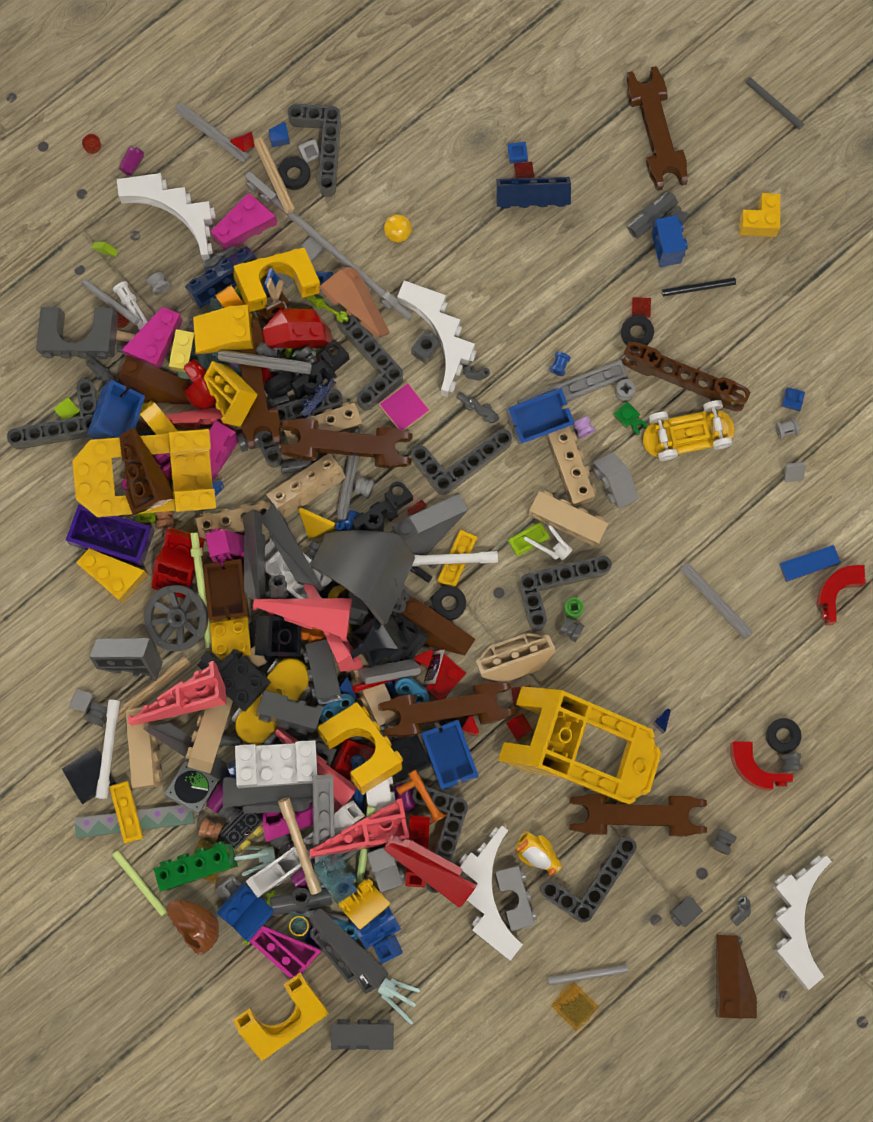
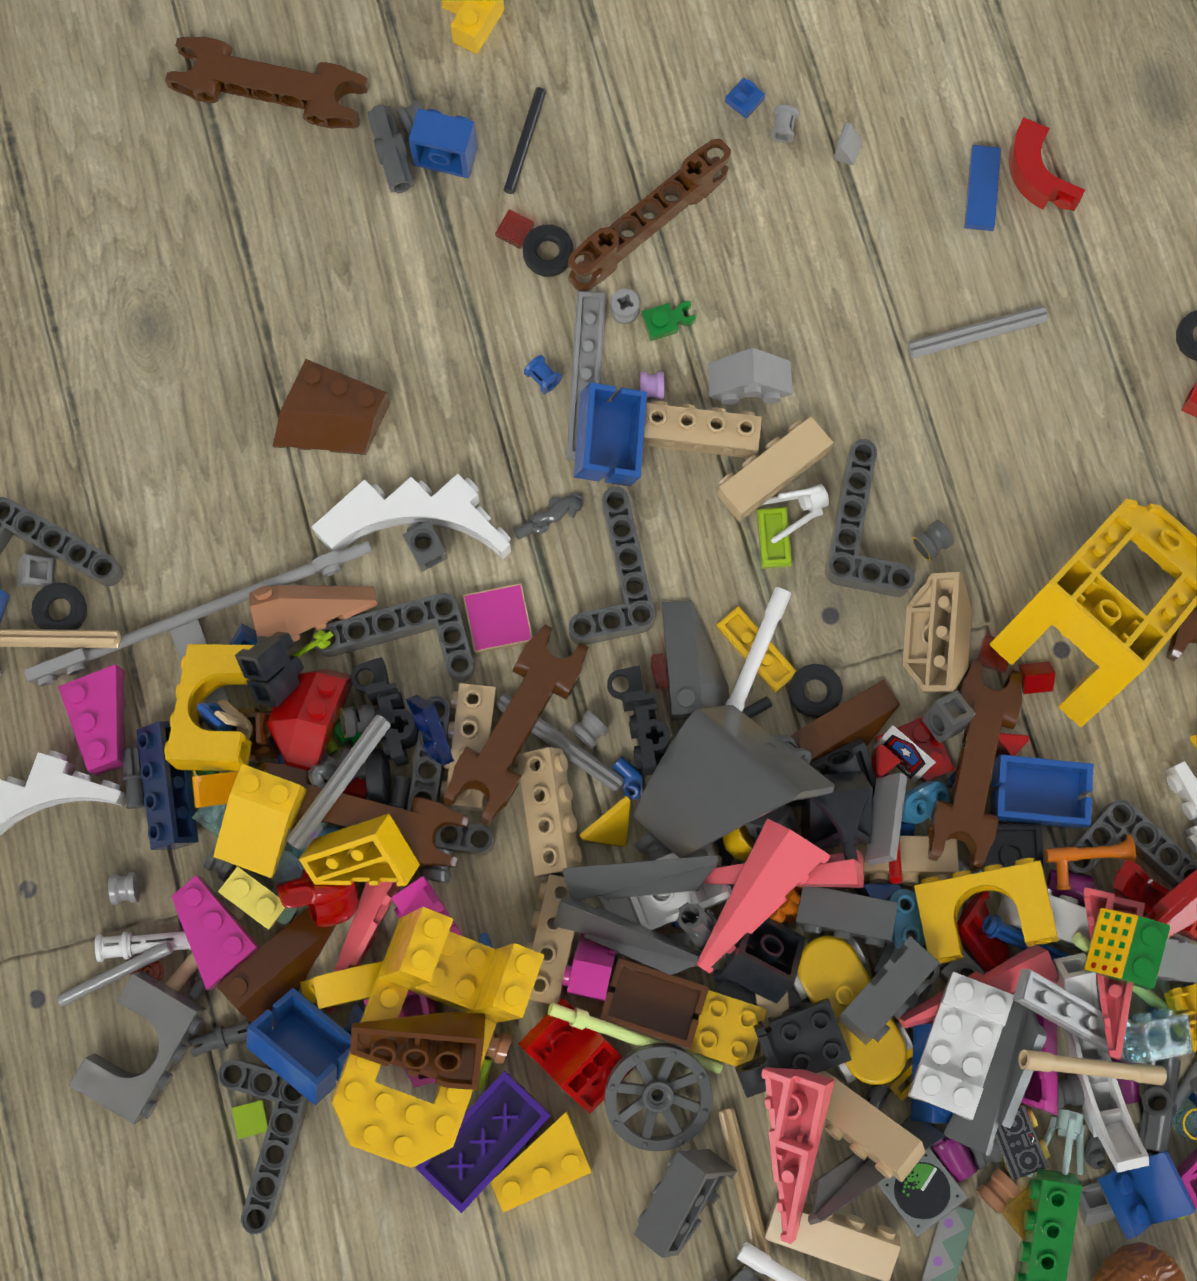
camera: 65 degrees left, 0 degrees up
lime tile [92,242,118,257] -> none
dark grey pin [280,456,318,475] -> none
yellow hair [384,214,413,243] -> none
dark grey arm [464,366,490,381] -> none
dark blue brick [496,177,571,209] -> none
blue tile [507,142,528,164] -> none
clear red tile [514,162,535,178] -> none
bright green wheel [564,597,584,620] -> none
yellow piece [643,400,735,461] -> none
clear blue slope [653,708,671,734] -> none
none -> black hips [235,632,304,707]
none -> reddish brown wedge [273,359,390,455]
none -> dark grey brick [922,690,976,744]
none -> slope [1083,908,1171,990]

